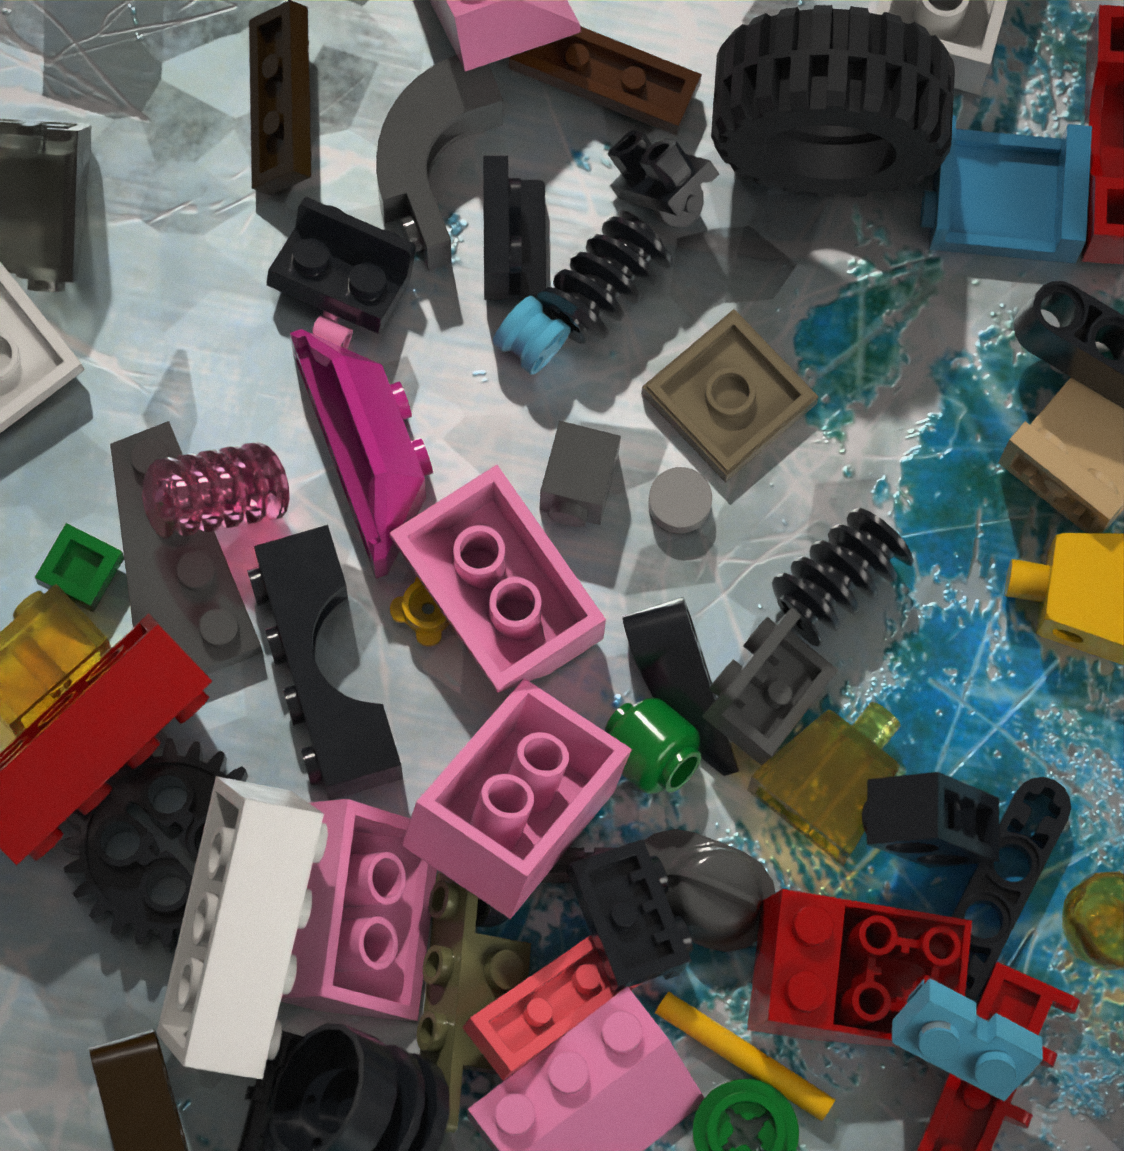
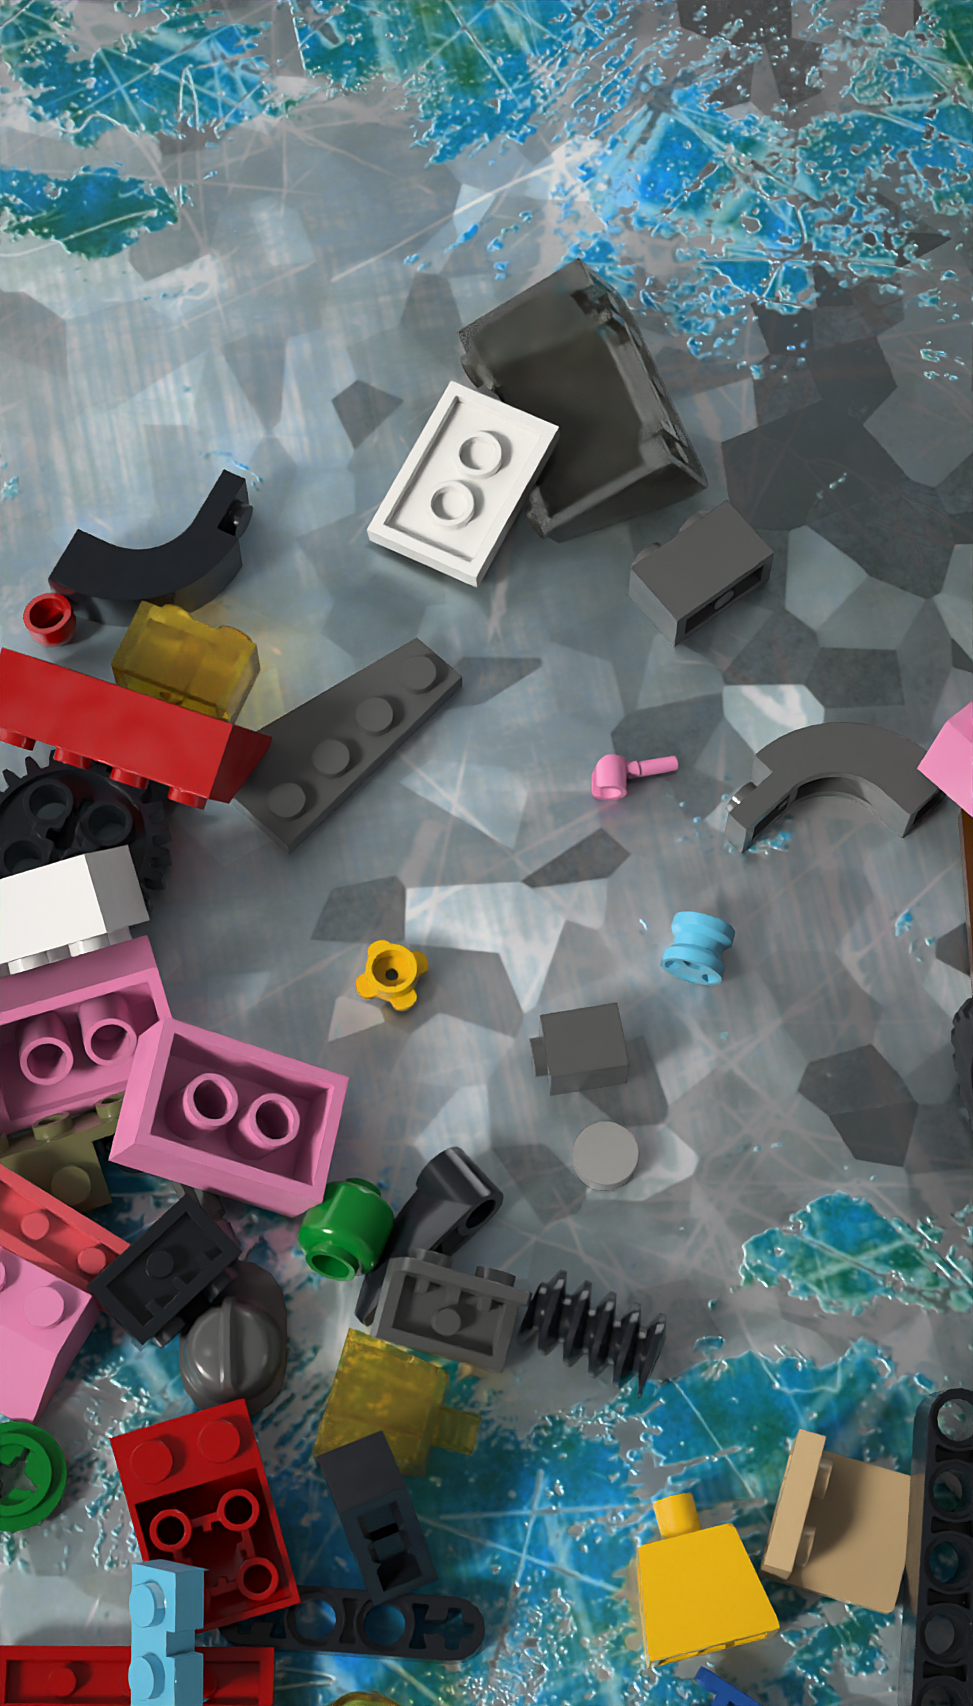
camera: 70 degrees right, 5 degrees down
green plate [35,523,124,613] -> none
clear pink piece [142,442,290,539] -> none
black arch [247,525,403,801] -> none
dark brown plate [249,0,312,195] -> none
black bracket [266,197,416,334] -> none
dark pink wedge [290,329,433,579] -> none
bright pink slope [389,465,606,693] -> none
black bracket [483,156,546,300] -> none
black piece [537,210,673,344] -> none
black hips [608,130,719,228] -> none
dark tan tile [641,309,819,482] -> none
yellow bar [655,991,836,1122] -> none
none -> dark grey brick [628,500,774,647]

